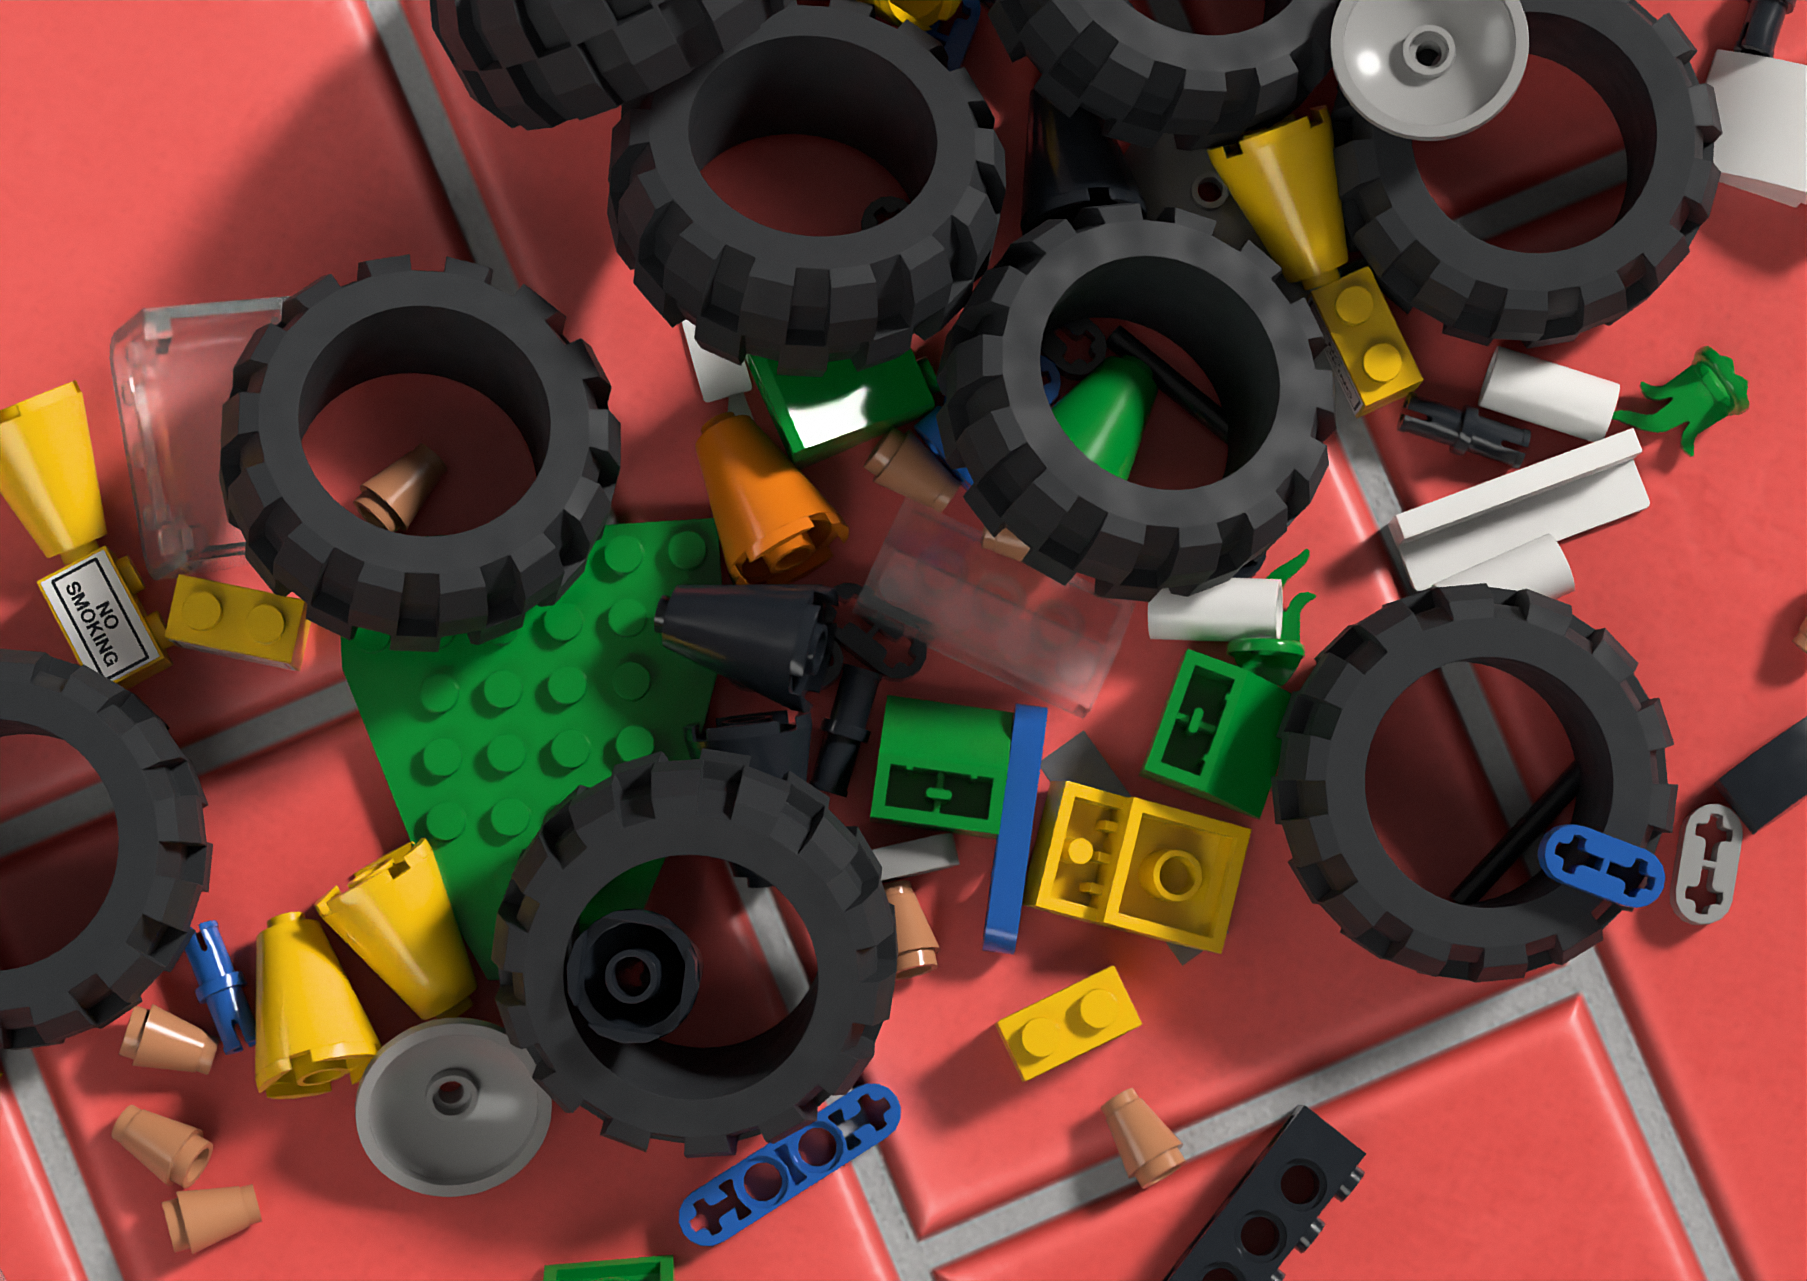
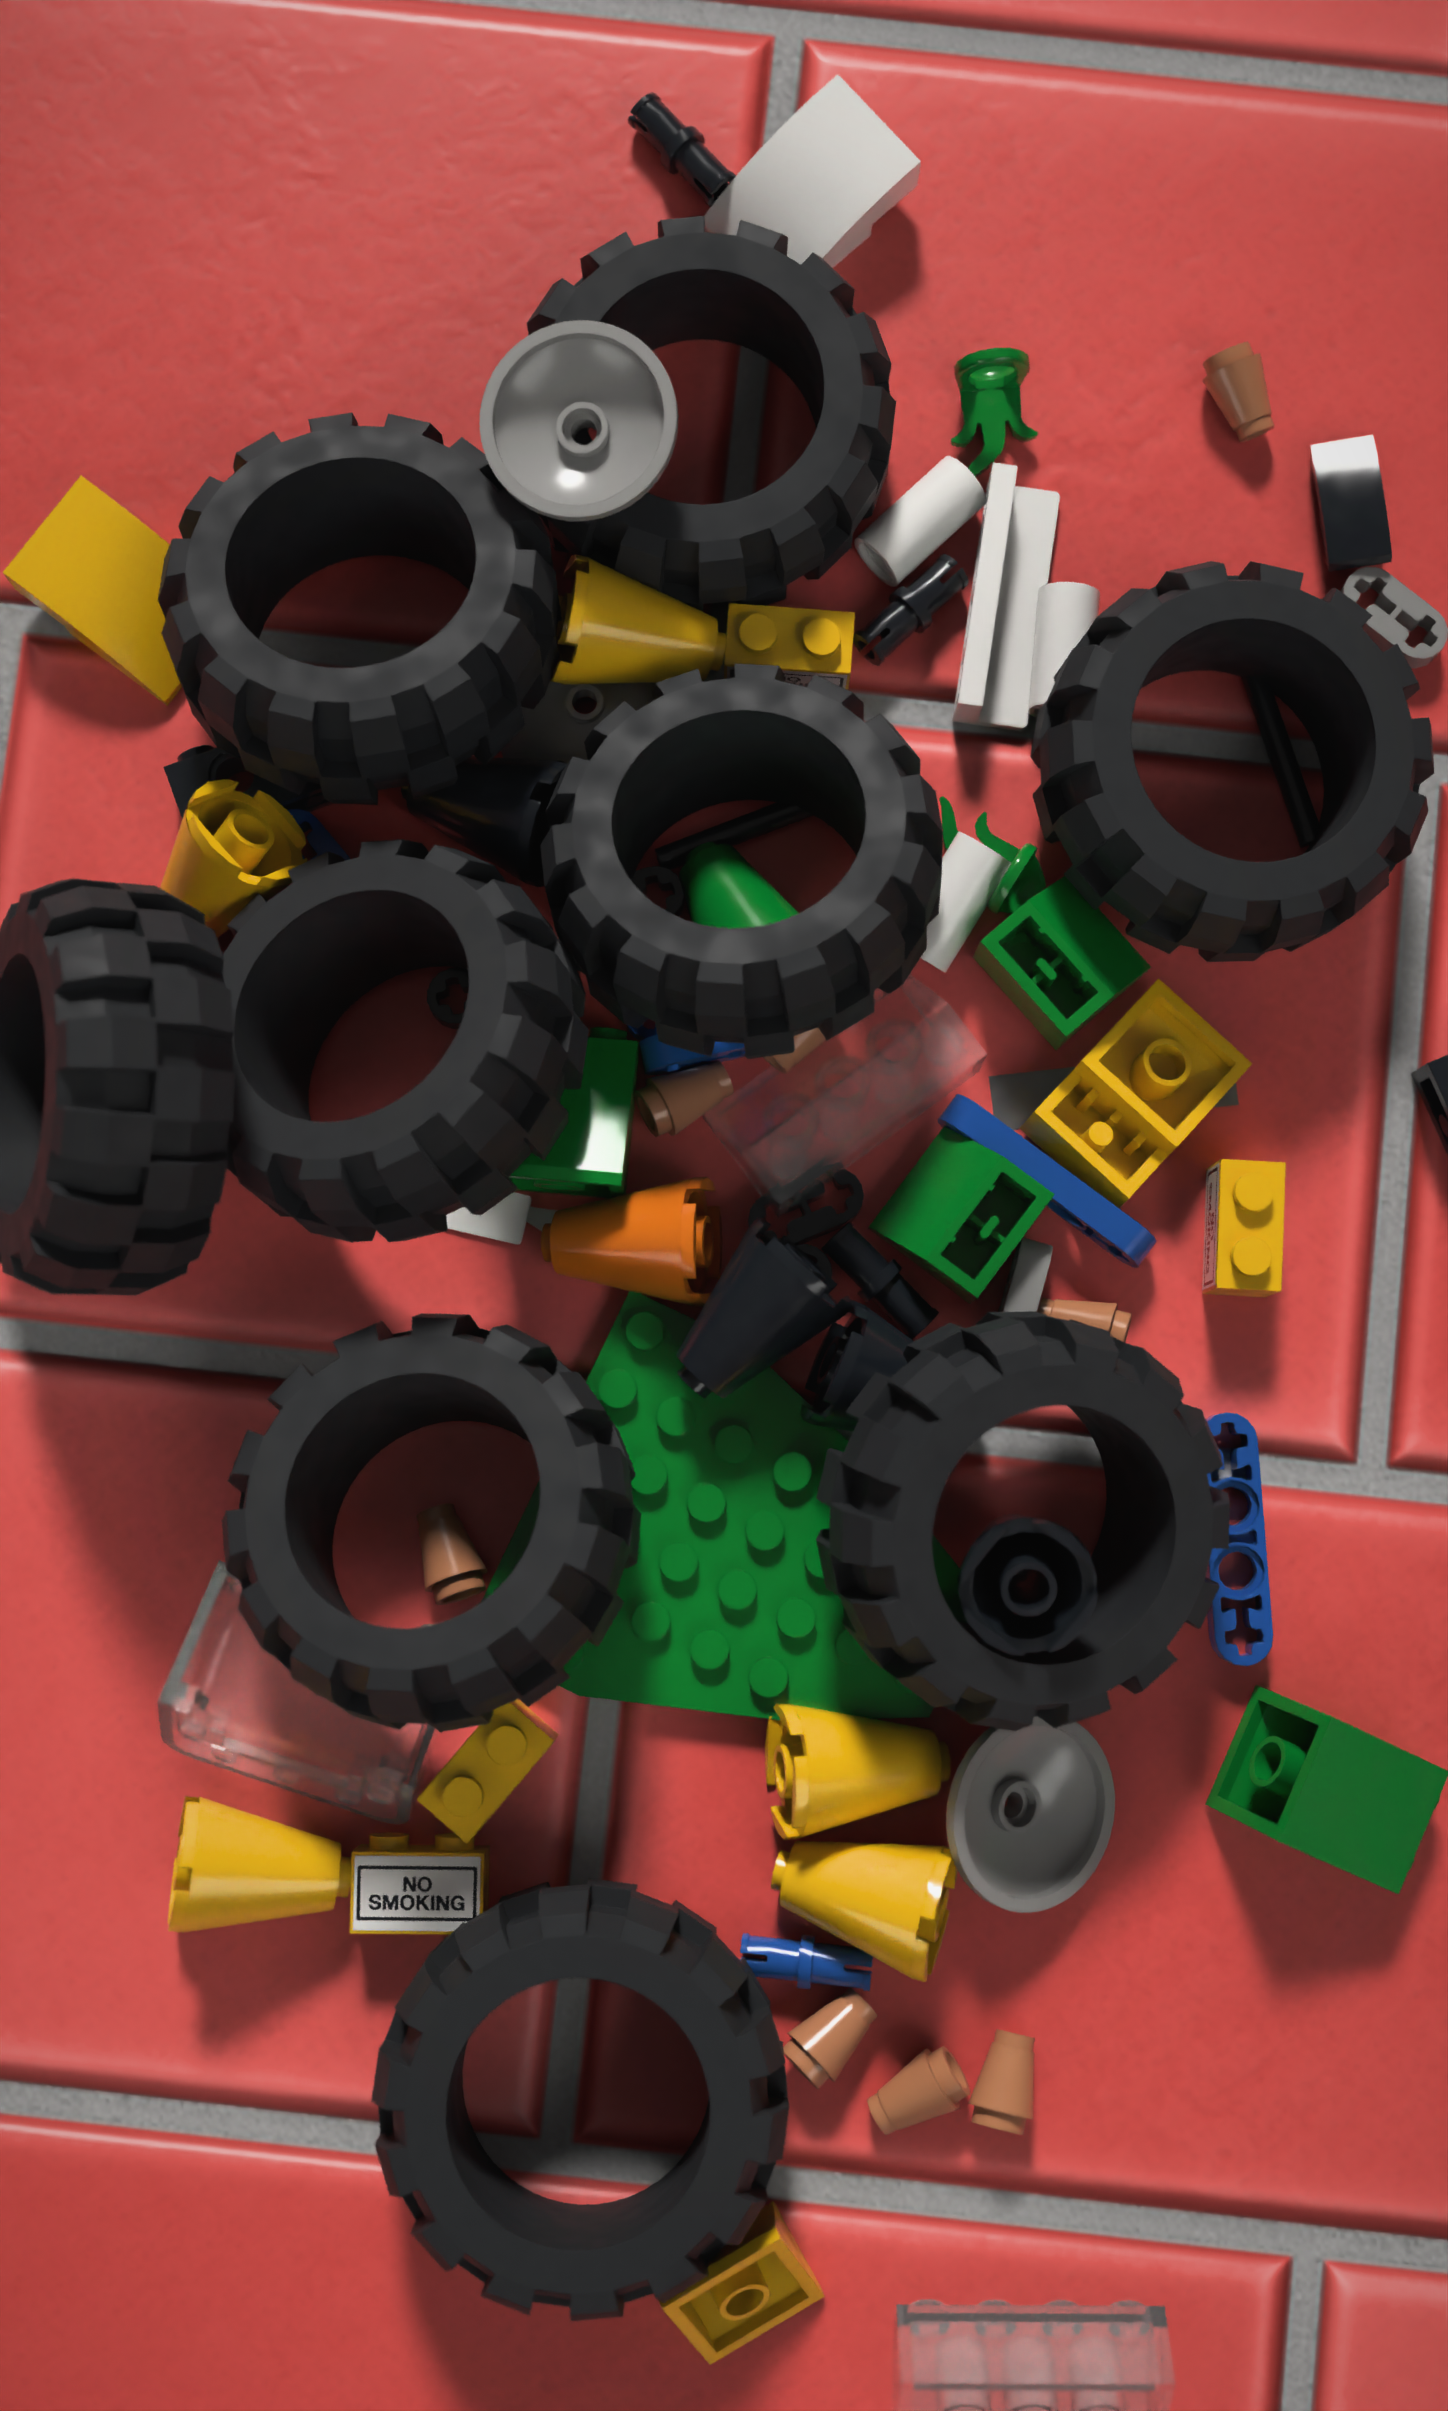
camera: 55 degrees left, 0 degrees up
nougat cone [1101,1088,1187,1189] -> none
blue beam [1538,824,1665,908] -> none

